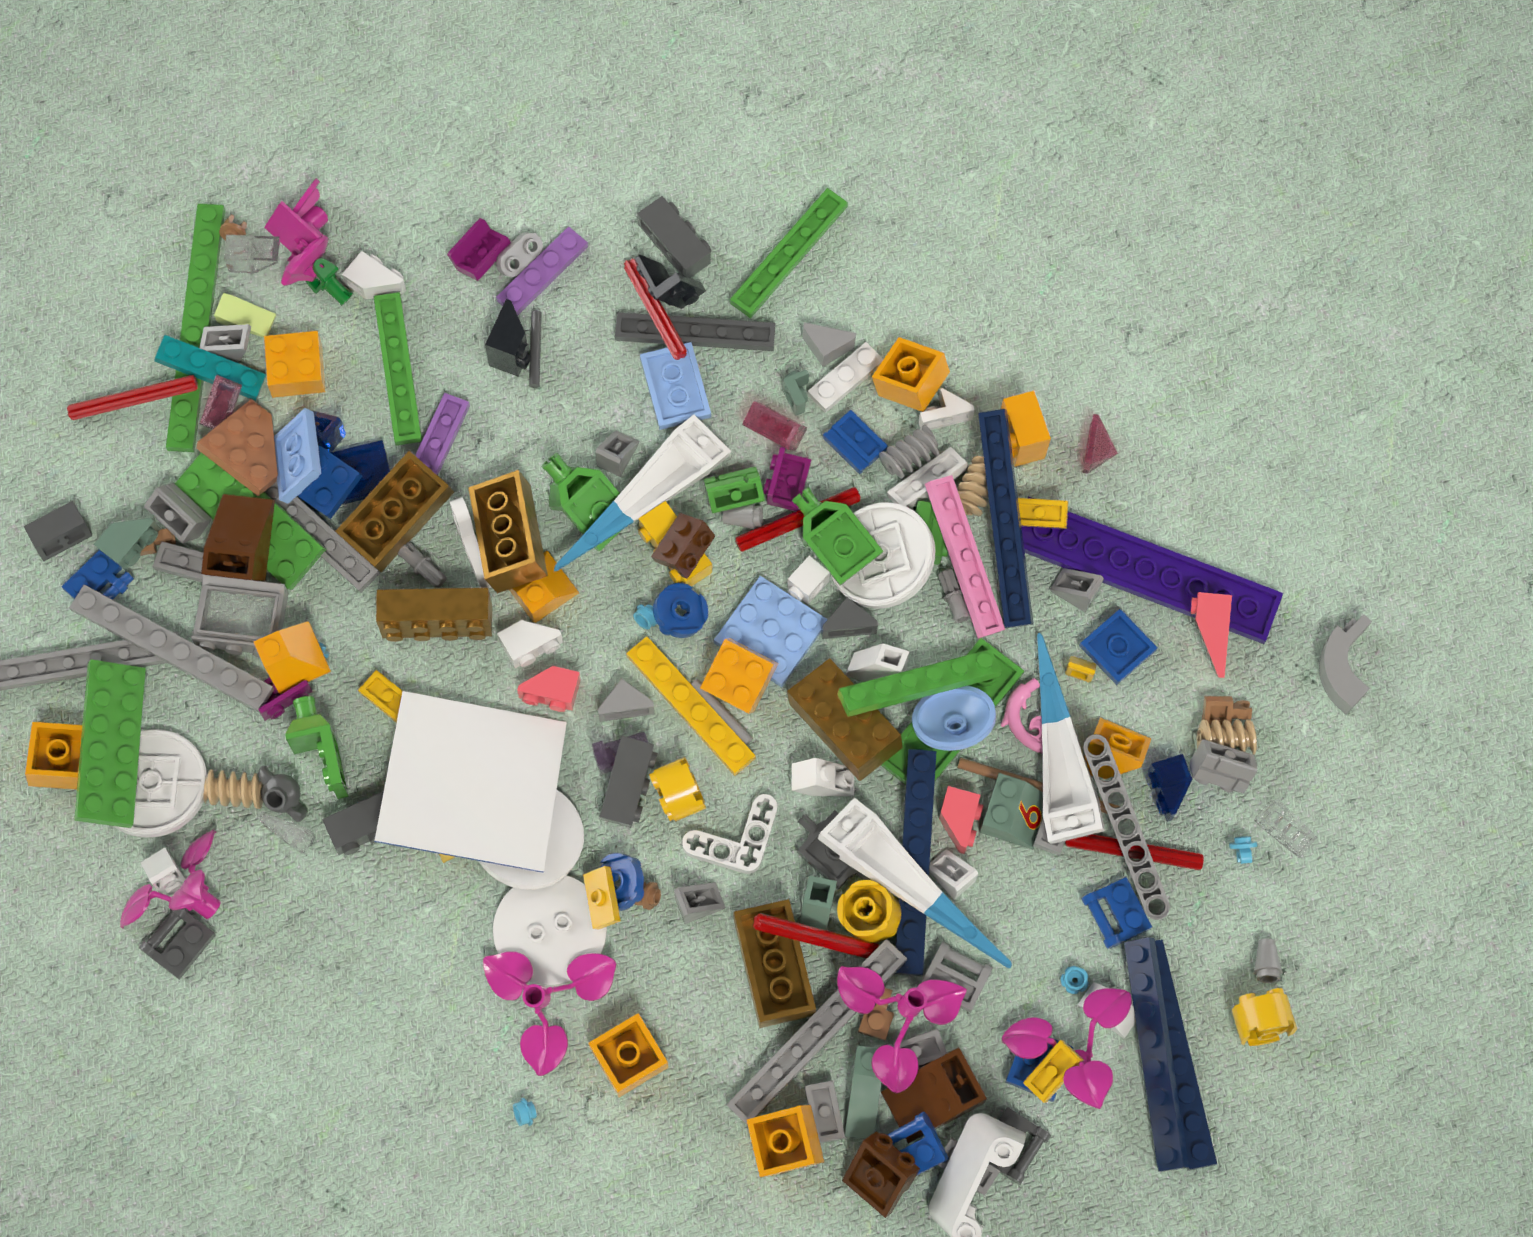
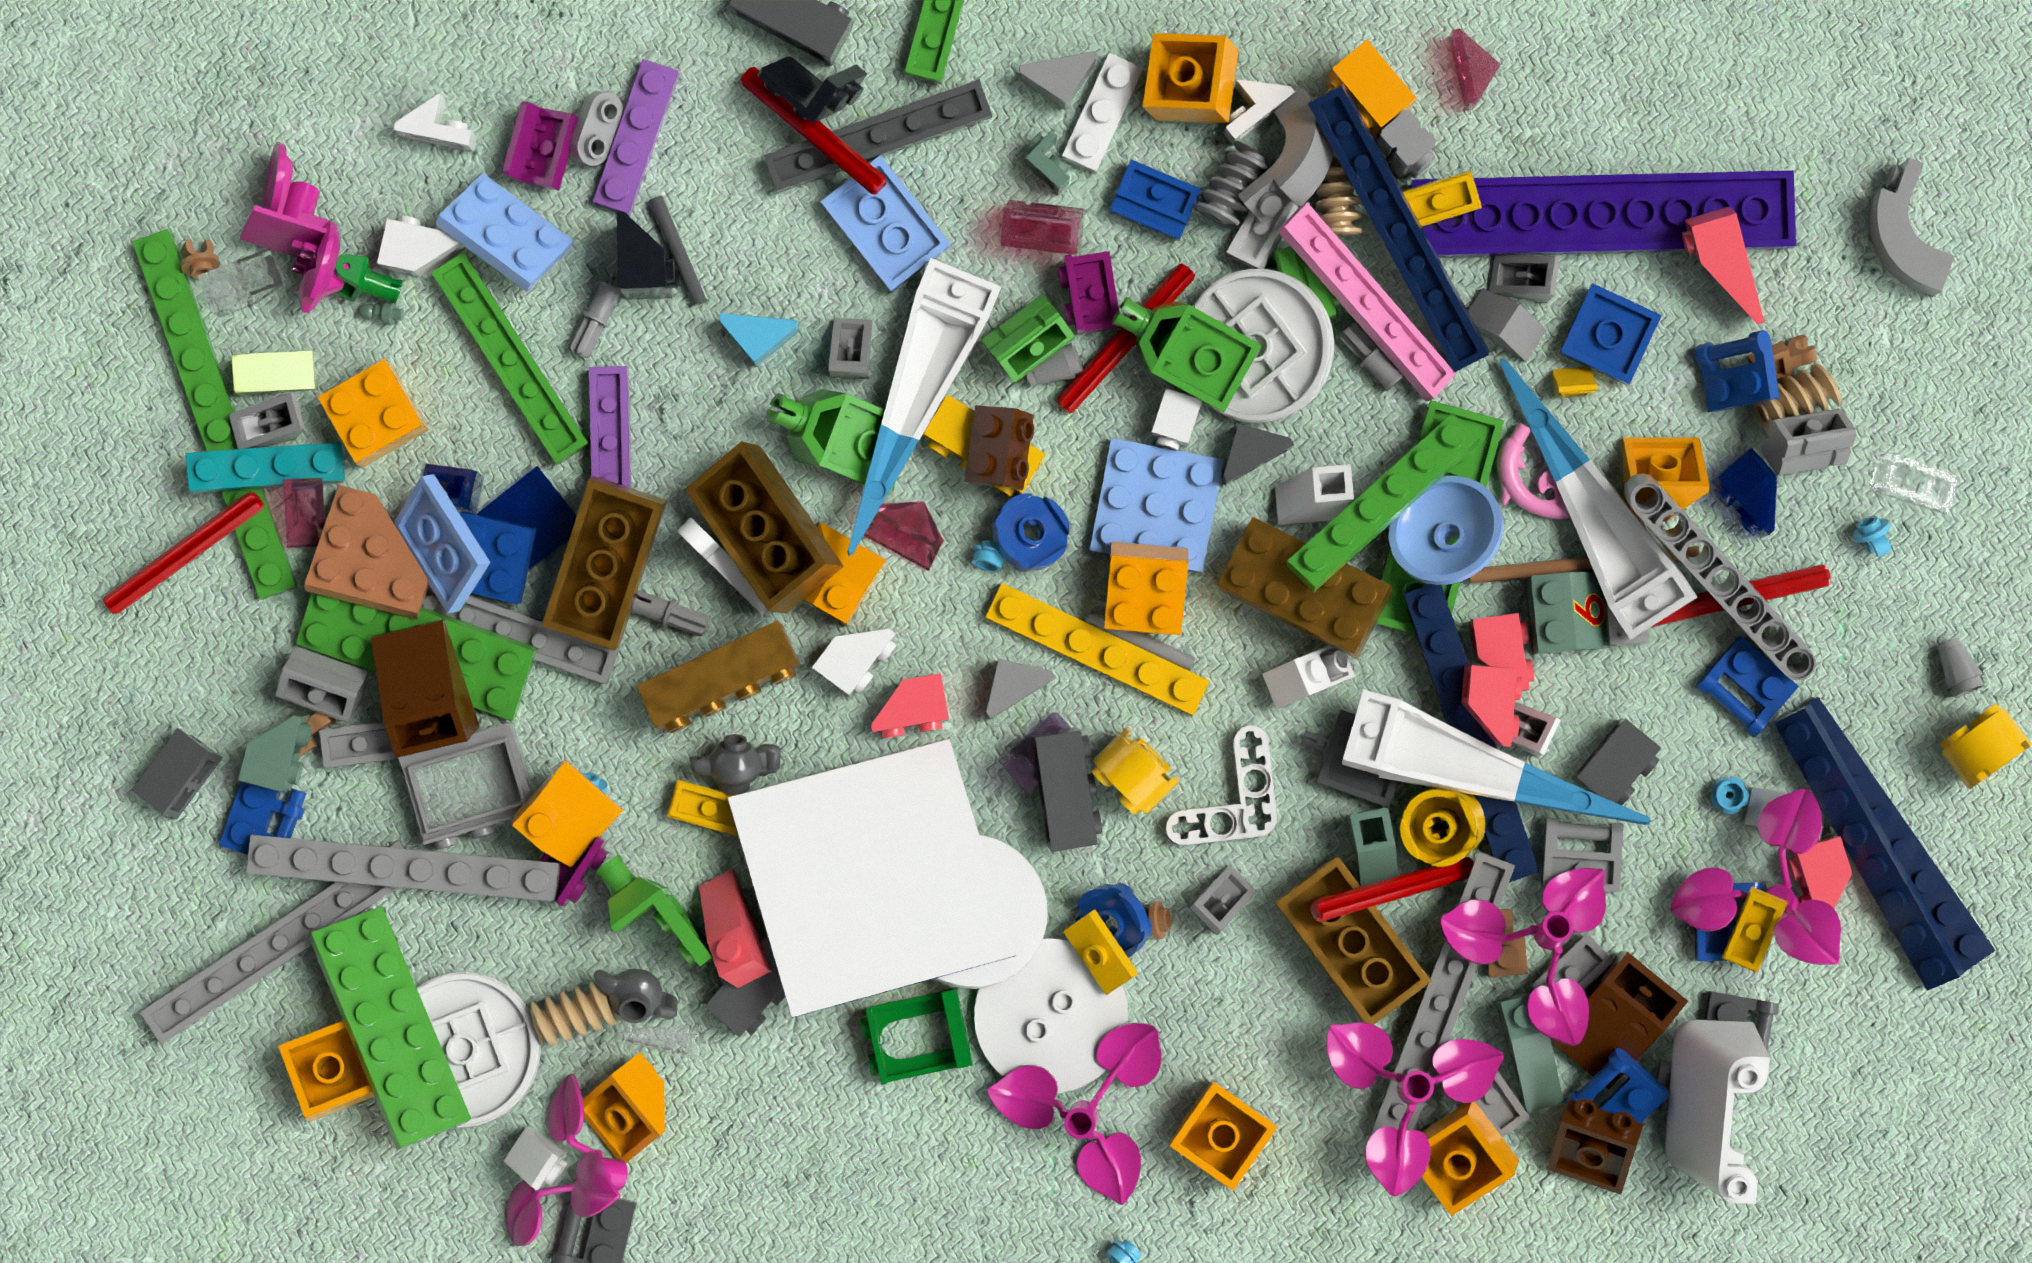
camera: 20 degrees left, 15 degrees up
none -> sand green piece [359,302,404,325]
none -> white slope [393,94,477,152]
none -> light blue plate [435,173,574,292]
none -> light grey axle [570,281,621,358]
none -> light orange slope [582,1052,665,1163]
none -> dark grey piece [689,734,781,794]
none -> coral slope [699,869,771,988]
none -> medium azure slope [720,313,799,367]
none -> green panel [860,988,973,1085]
none -> clear pink slope [864,501,944,571]
none -> light grey arch [1238,87,1334,224]
none -> dark pink plant [1326,1022,1504,1196]
none -> light grey brick [1376,110,1436,179]
none -> coral slope [1461,664,1522,747]
none -> light grey slope [1468,289,1547,362]
none -> dark grey brick [1571,718,1661,805]
none -> blue plate [1695,330,1780,412]
none -> coral slope [1787,836,1852,908]

